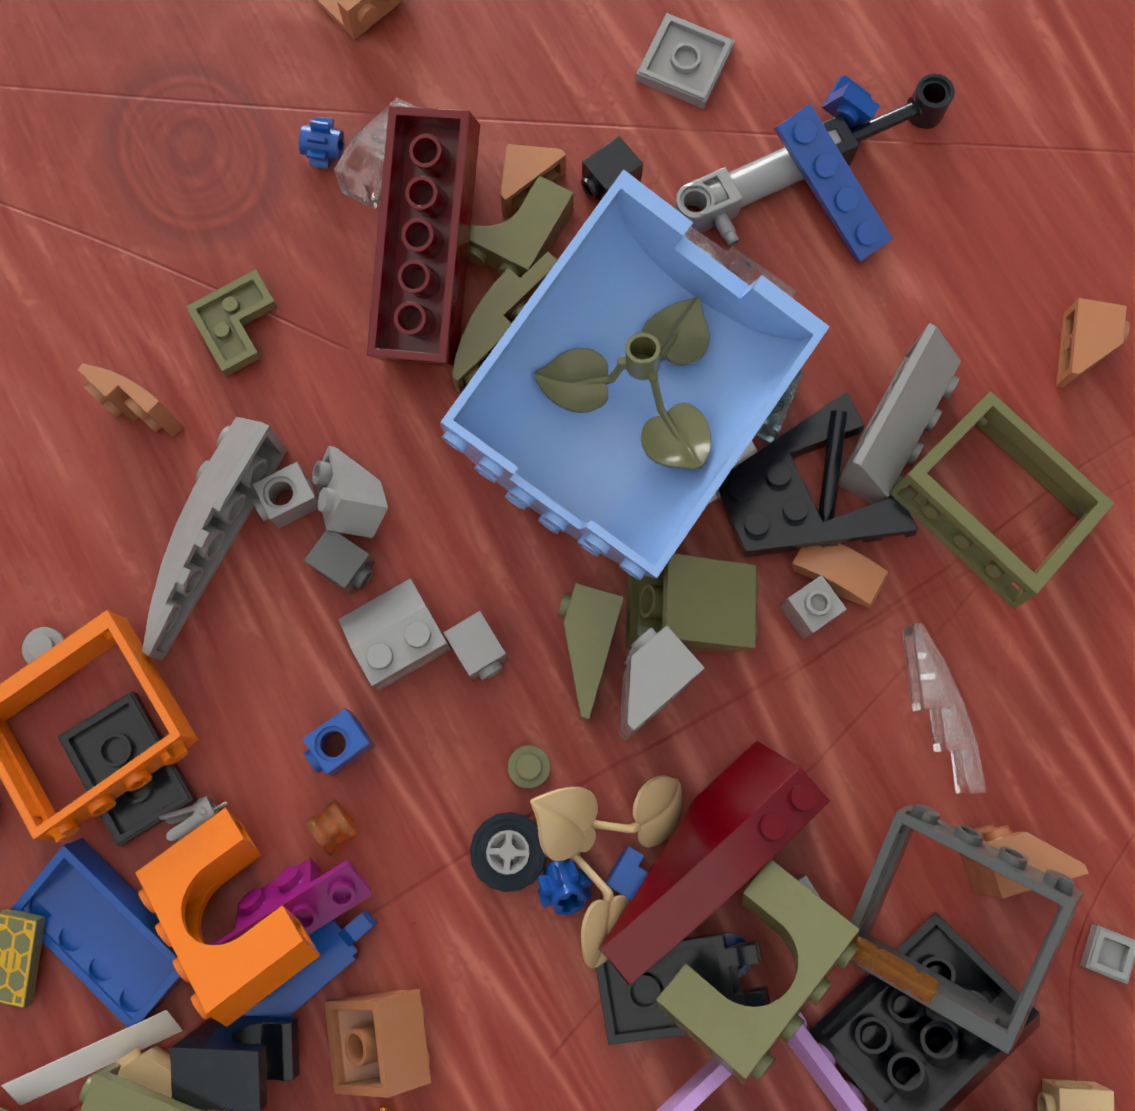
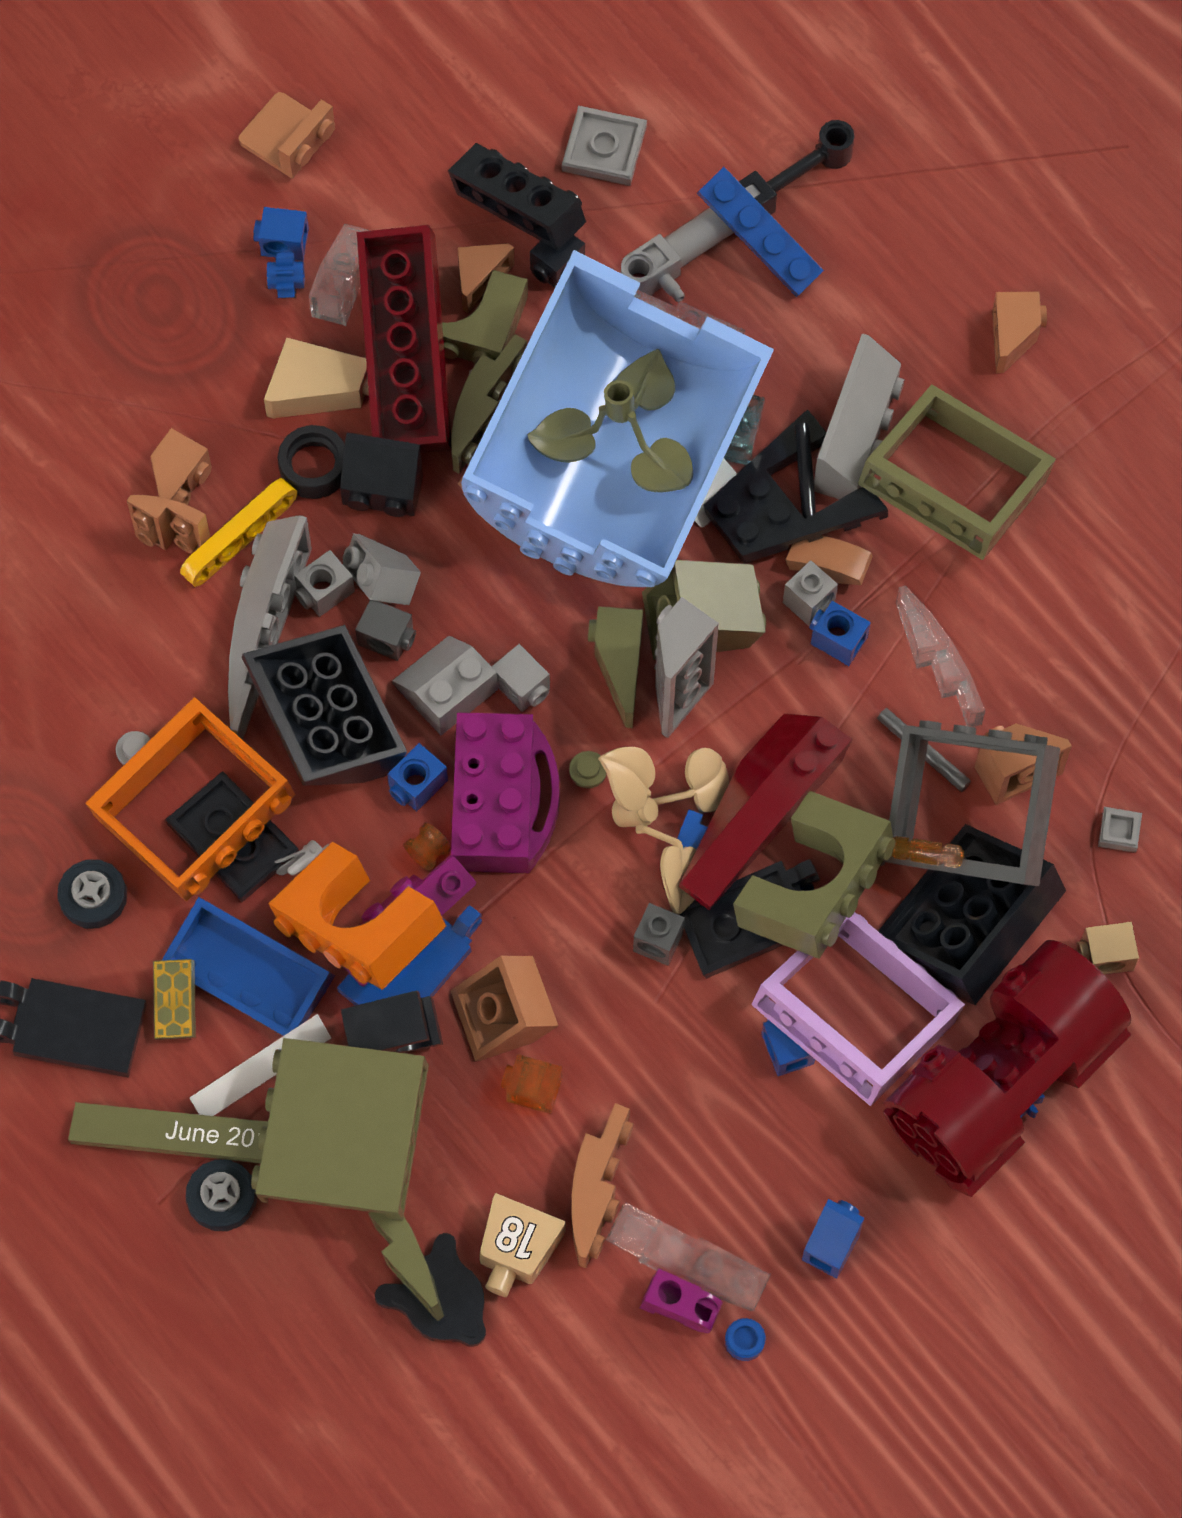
camera: 10 degrees left, 10 degrees down
olive plate [186,269,277,377] -> none
black wheel [470,812,547,892] -> none
blue gear [537,860,592,915] -> none
blue bracket [822,75,880,129] -> none
none -> nougat slope [150,428,212,505]
none -> yellow beam [180,478,298,587]
none -> black slope [242,625,407,786]
none -> blue brick [254,207,309,261]
none -> tan slope [264,338,369,418]
none -> black tyre [277,425,345,499]
none -> black slope [340,432,423,517]
none -> black brick [448,143,586,250]
none -> magenta piece [451,713,560,873]
none -> dark grey brick [633,903,685,966]
none -> blue brick [809,601,871,666]
none -> dark grey bar [877,708,971,792]

